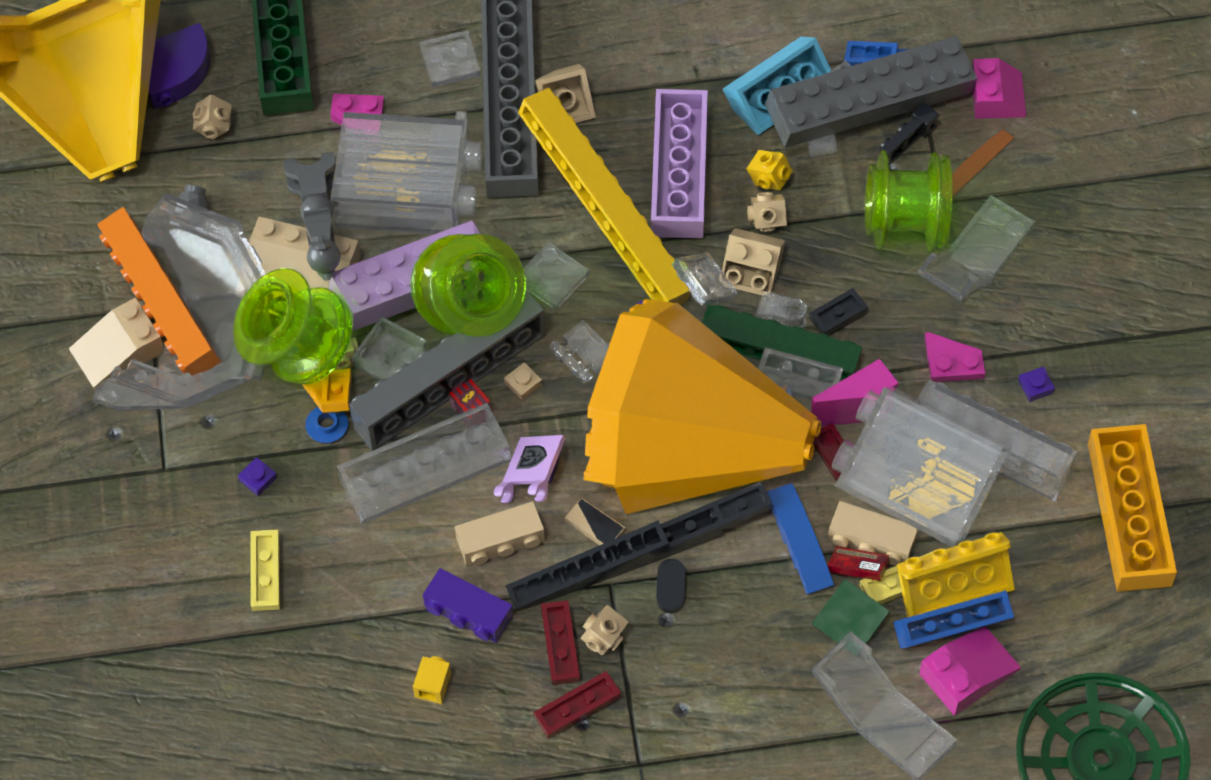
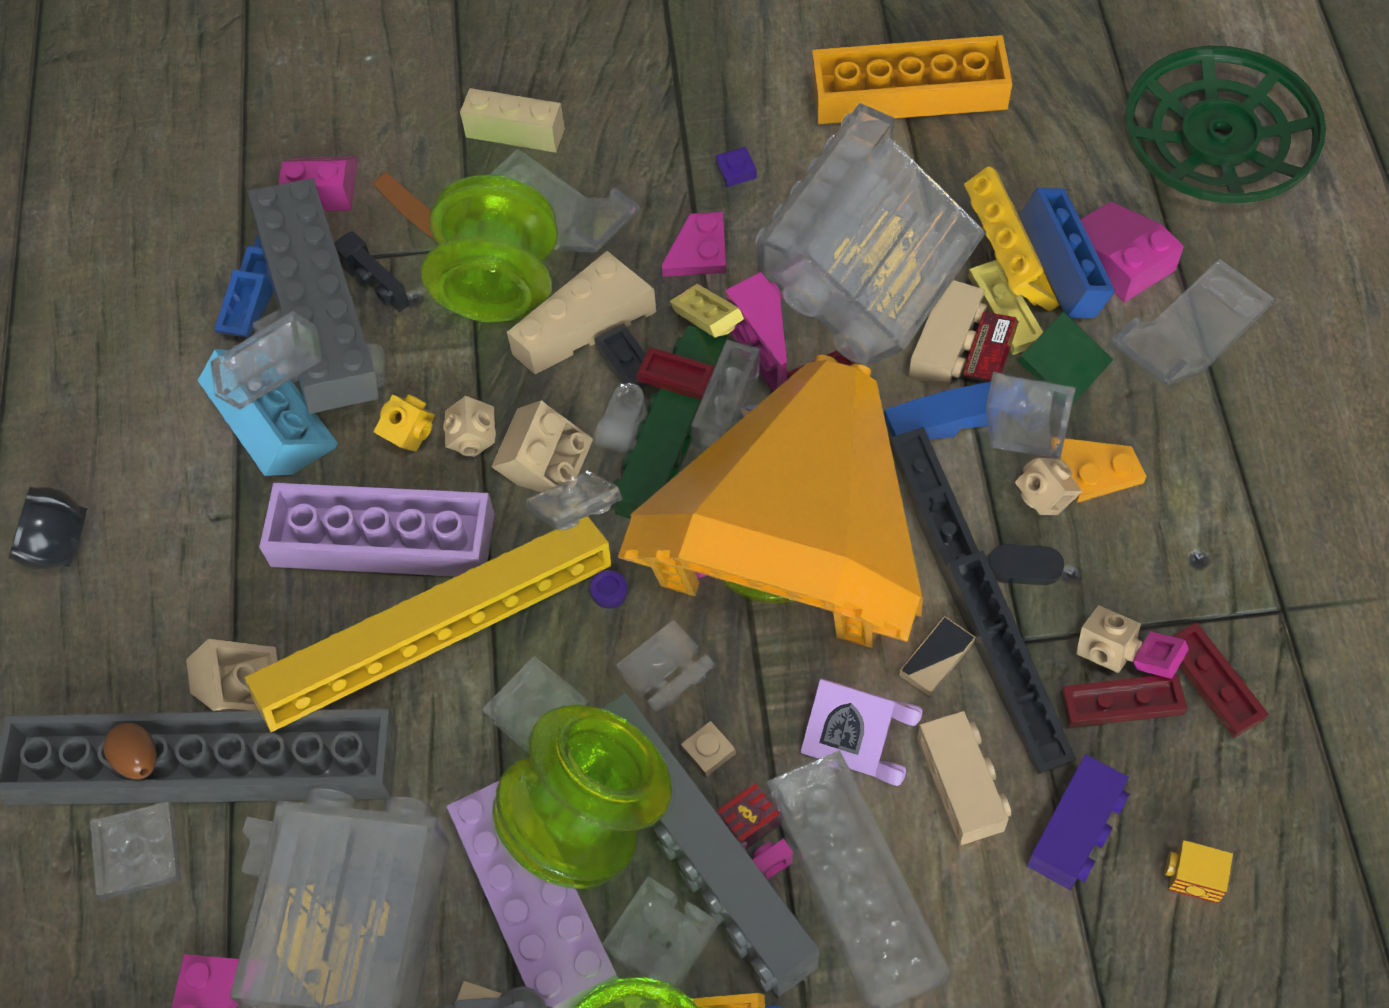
camera: 85 degrees left, 0 degrees up
none -> dark orange animal [104,723,157,779]
none -> clear brick [210,311,322,410]
none -> tan brick [460,88,565,153]
none -> tan wedge [507,251,656,374]
none -> dark red tile [637,347,715,401]
none -> light yellow plate [670,284,744,338]
none -> dark pink plate [752,839,793,880]
none -> clear slope [986,372,1075,459]
none -> tan brick [1015,458,1082,515]
none -> light orange wing [1050,437,1147,503]
none -> dark pink plate [1133,631,1189,679]

